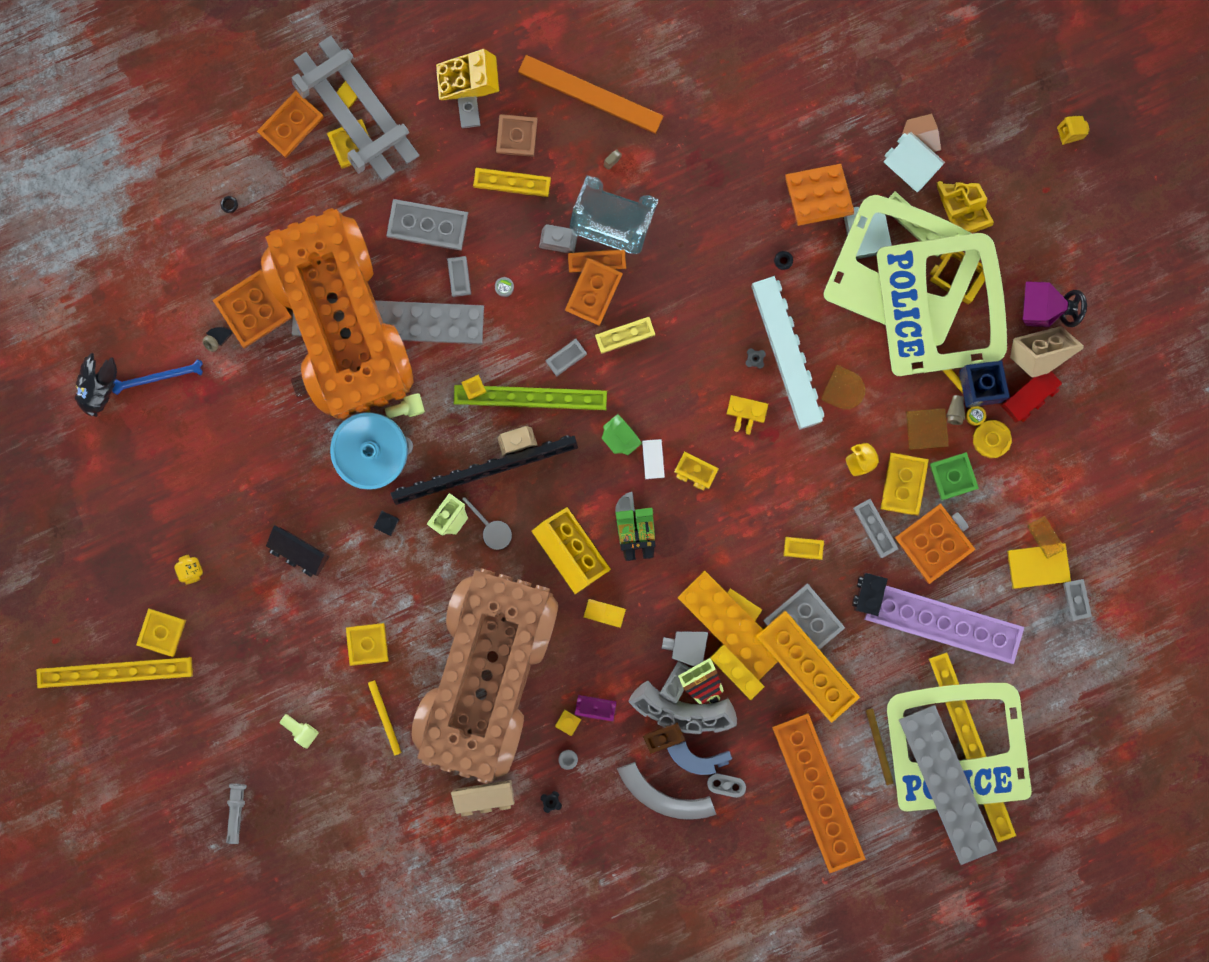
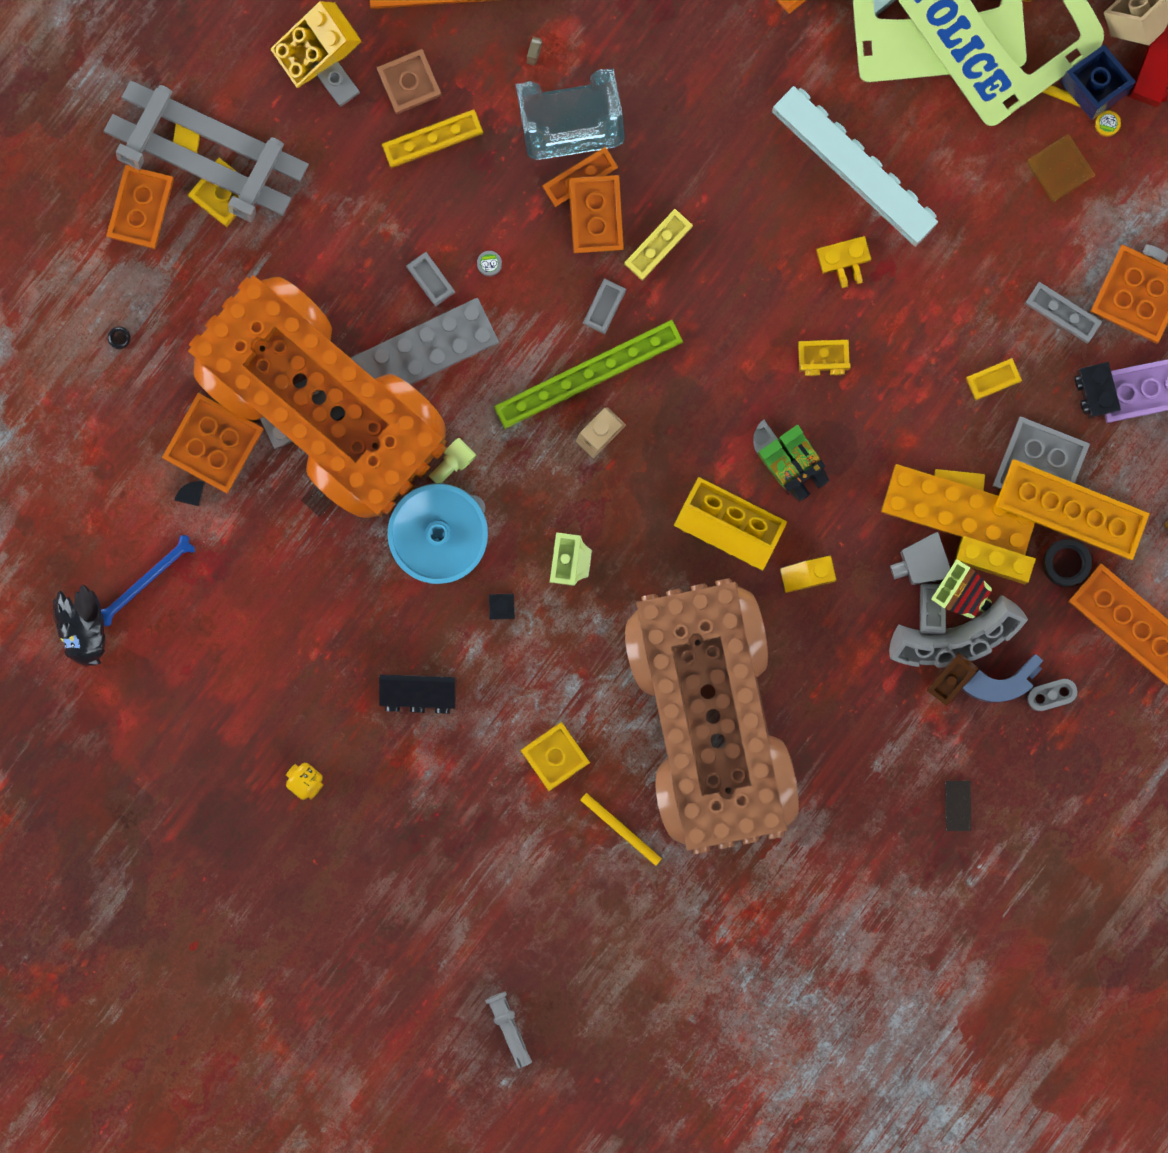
camera: 30 degrees left, 0 degrees up
yellow tile [36,657,193,688] -> none
yellow tile [136,609,186,657] -> none
dark tan piece [203,336,219,352] -> none
yellowish green pin [280,714,319,749] -> none
light grey plate [386,199,468,251] -> none
black plate [391,435,578,505] -> none
tan slope [451,780,515,816] -> none
yellow tile [461,374,487,400] -> none
light grey piece [463,497,512,550] -> none
light grey torso [539,225,578,253] -> none
black plate [540,791,562,813] -> none
yellow plate [555,710,581,736] -> none
light grey tile [558,750,578,770] -> none
magenta hinge [575,695,616,721] -> none
bright green slope [602,414,642,456] -> none
light grey brick [617,762,716,820] -> none
white tile [642,439,664,479] -> none
dark grey plate [745,348,766,369] -> none
black plate [774,251,793,270] -> none
clear yellow tile [820,365,865,410] -> none
yellow helmet [846,443,879,476] -> none
yellow tile [880,453,929,516] -> none
bright green plate [929,452,979,501] -> none
dark tan cone [946,395,965,425] -> none
yellow tile [973,420,1012,458] -> none
none -> clear smoke tile [945,781,971,831]
none -> black tyre [1043,539,1092,587]

